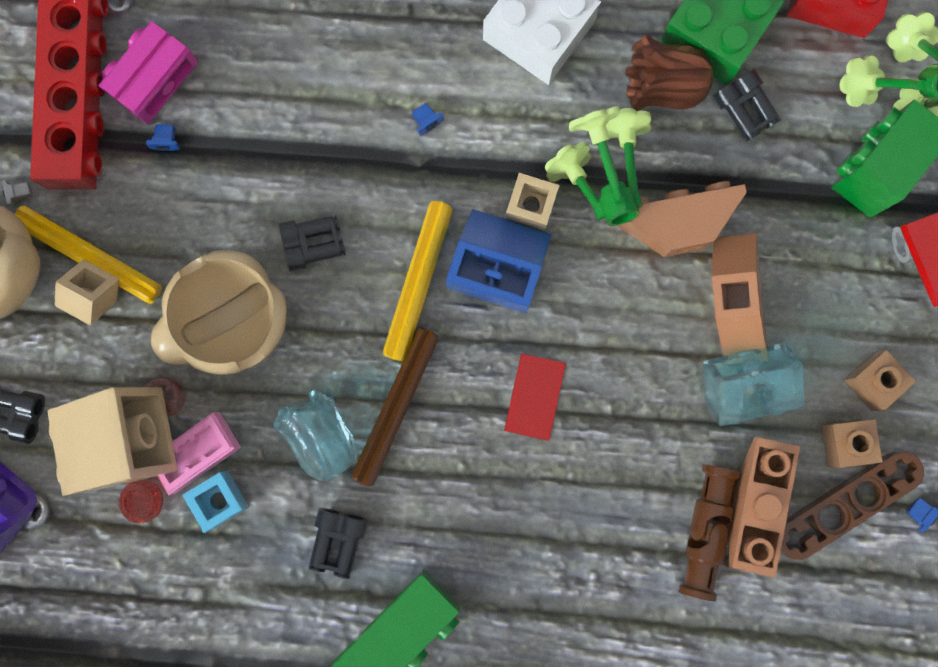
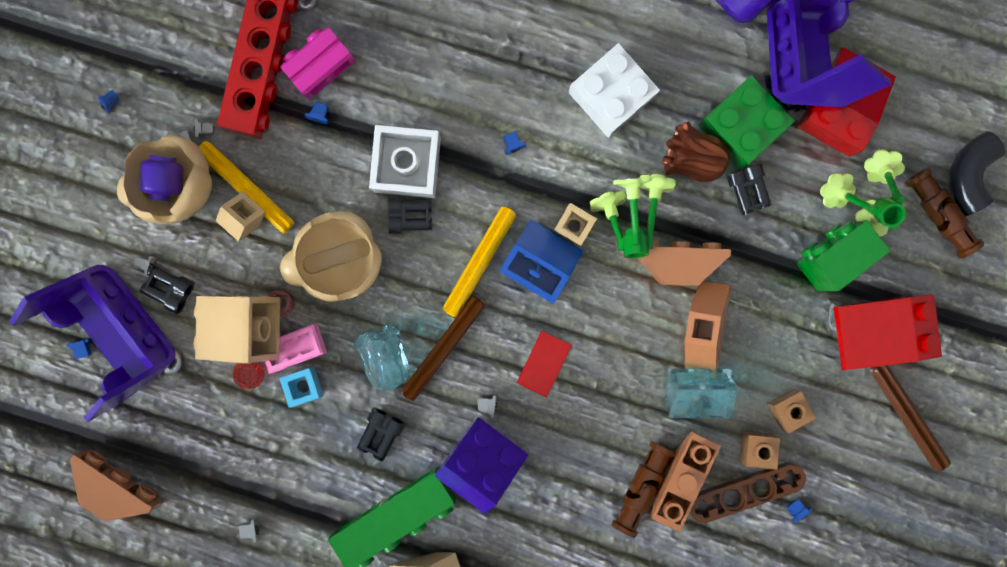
camera: 10 degrees right, 5 degrees up
none -> white brick [369,125,441,198]
none -> dark purple brick [434,417,529,514]
none -> light grey piece [478,395,498,418]

